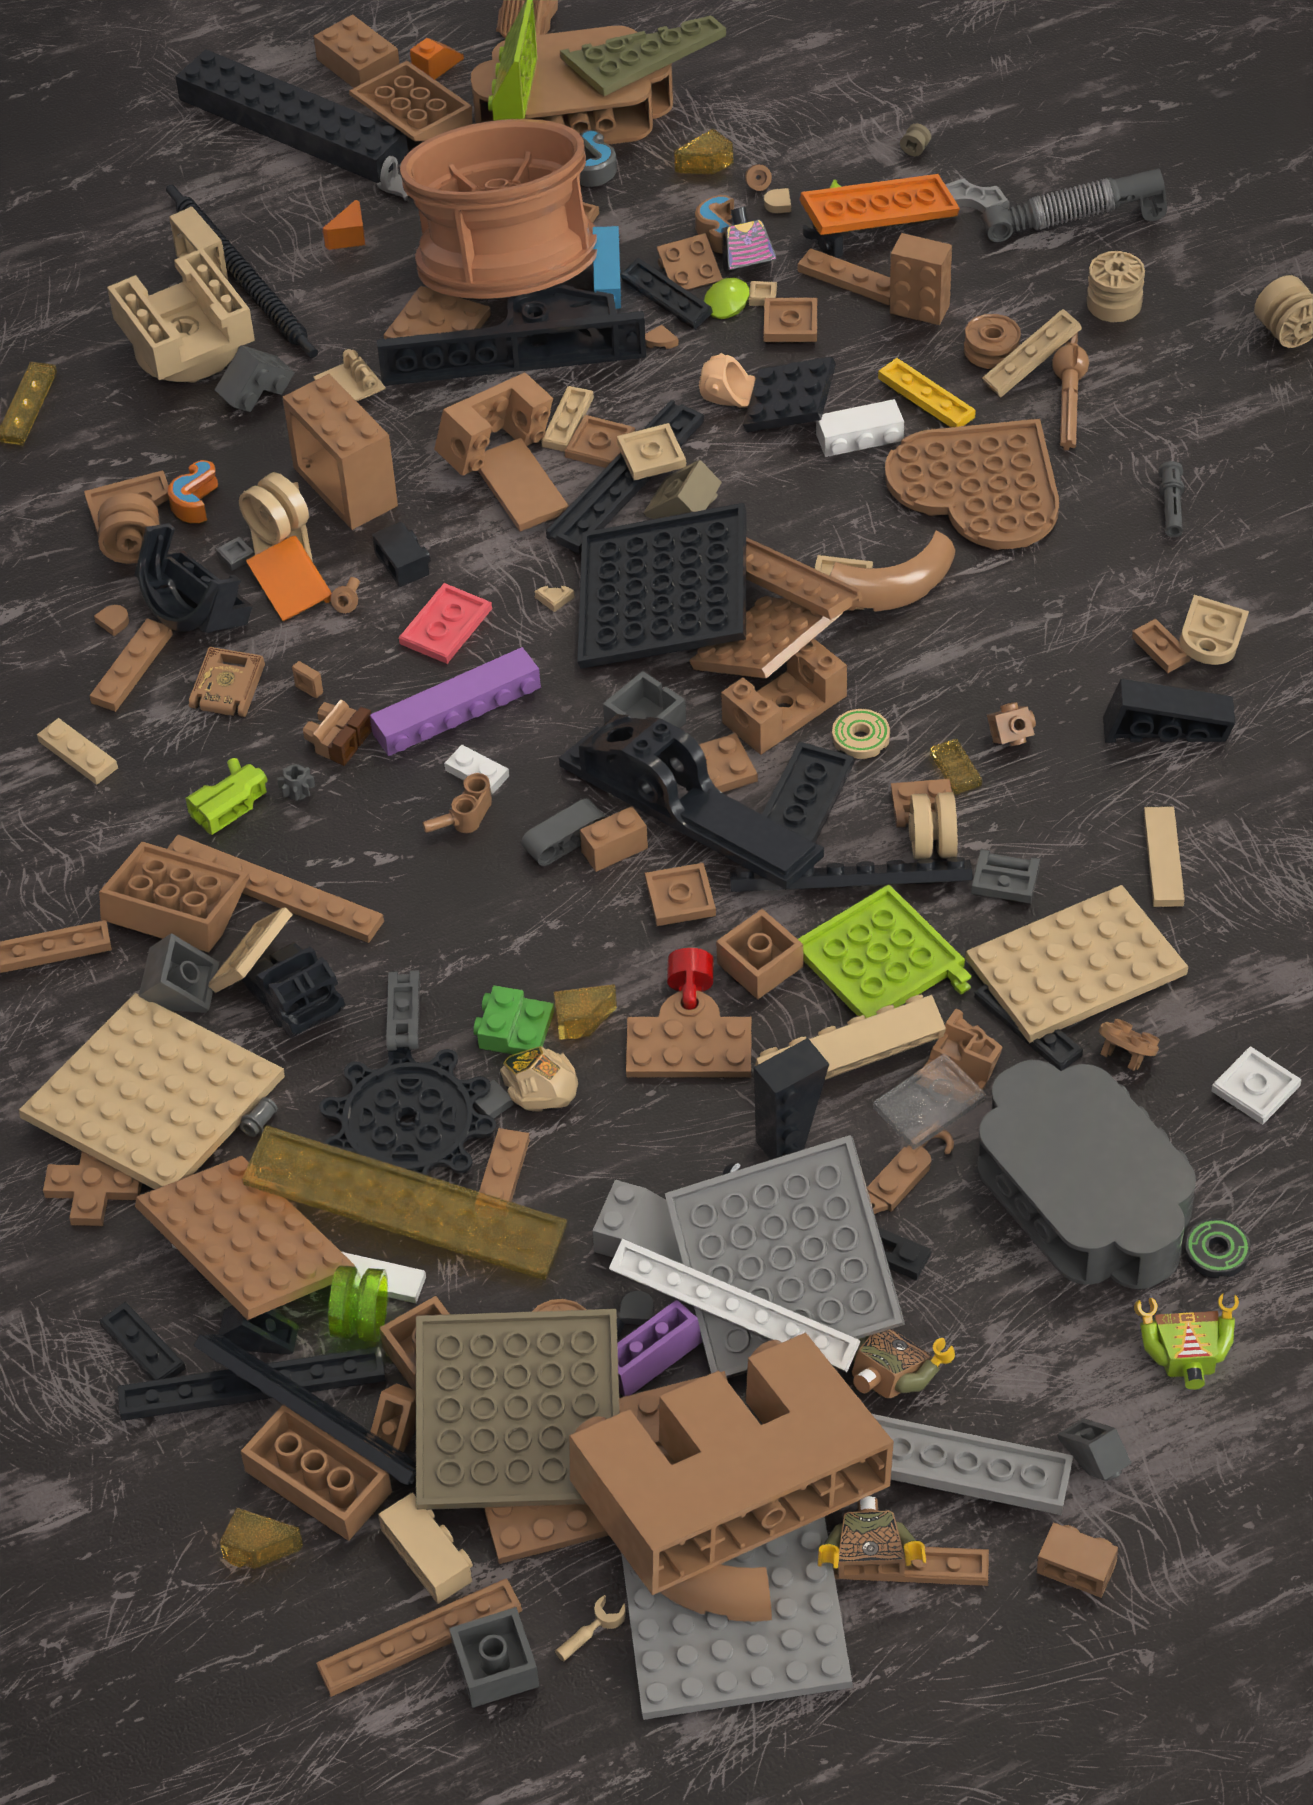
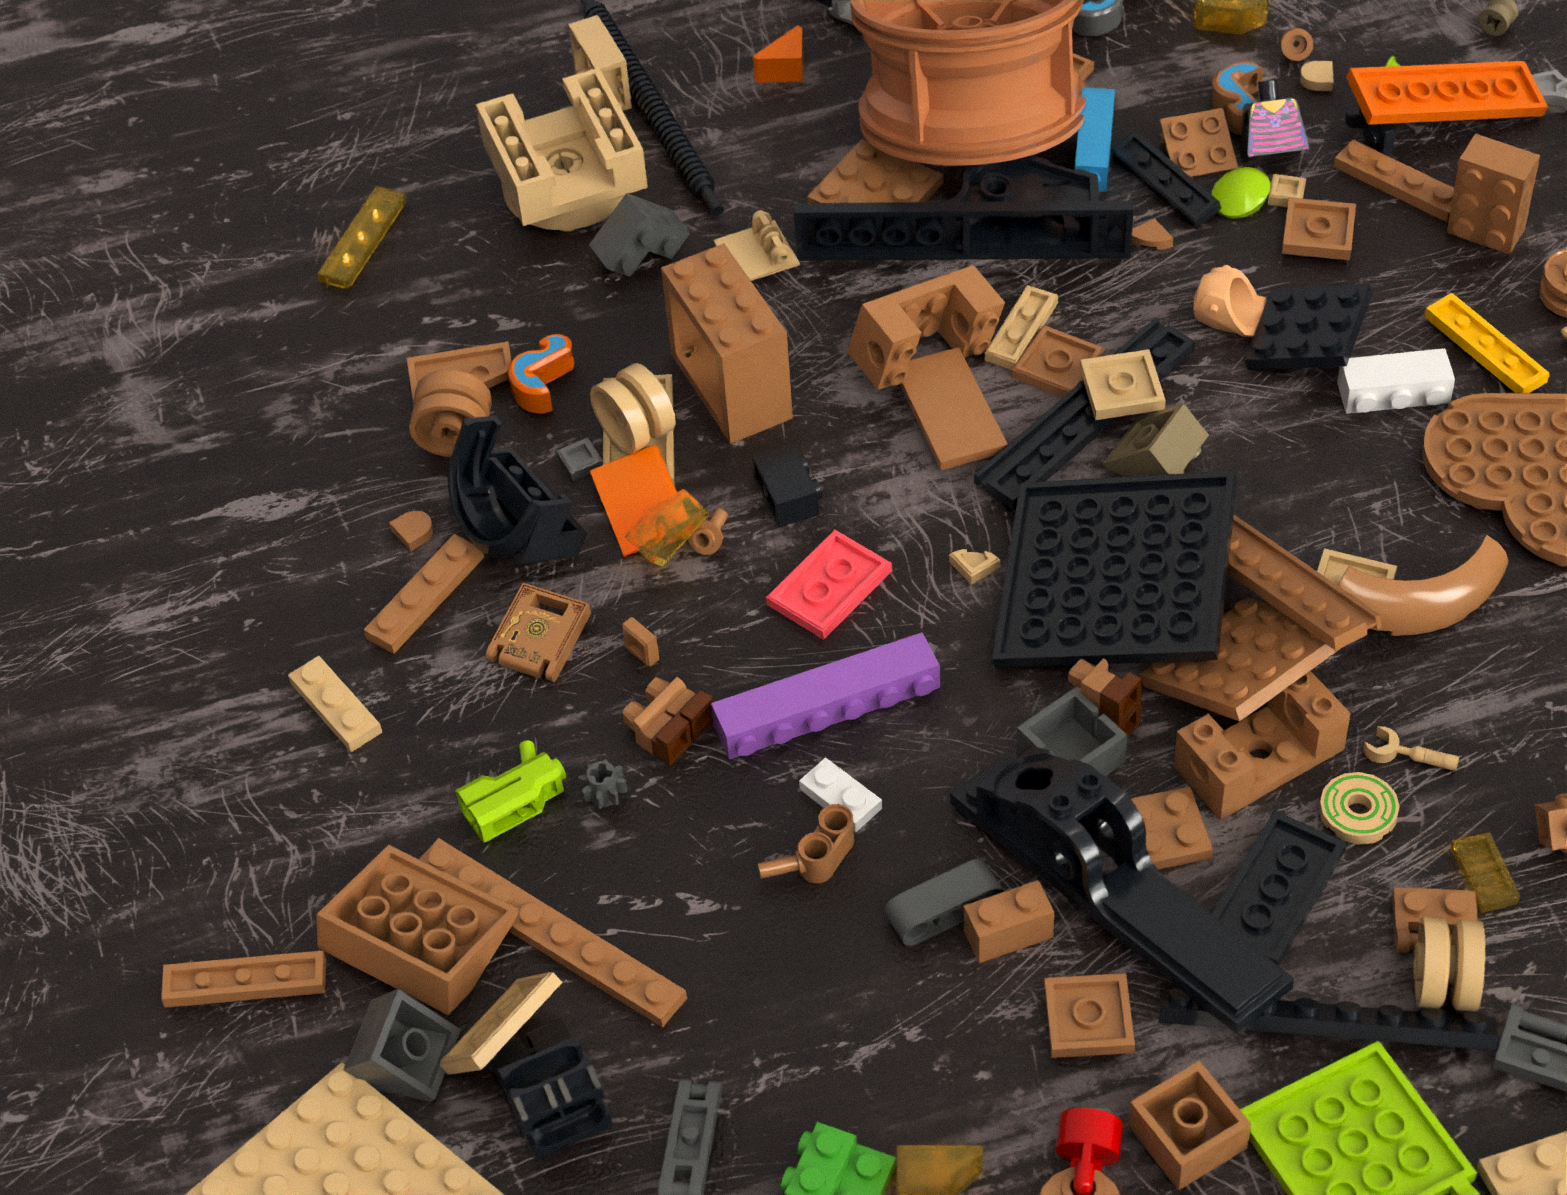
camera: 10 degrees right, 0 degrees up
none -> clear yellow slope [625,489,711,567]
none -> hips [1068,658,1141,738]
none -> tan piece [1363,726,1459,771]

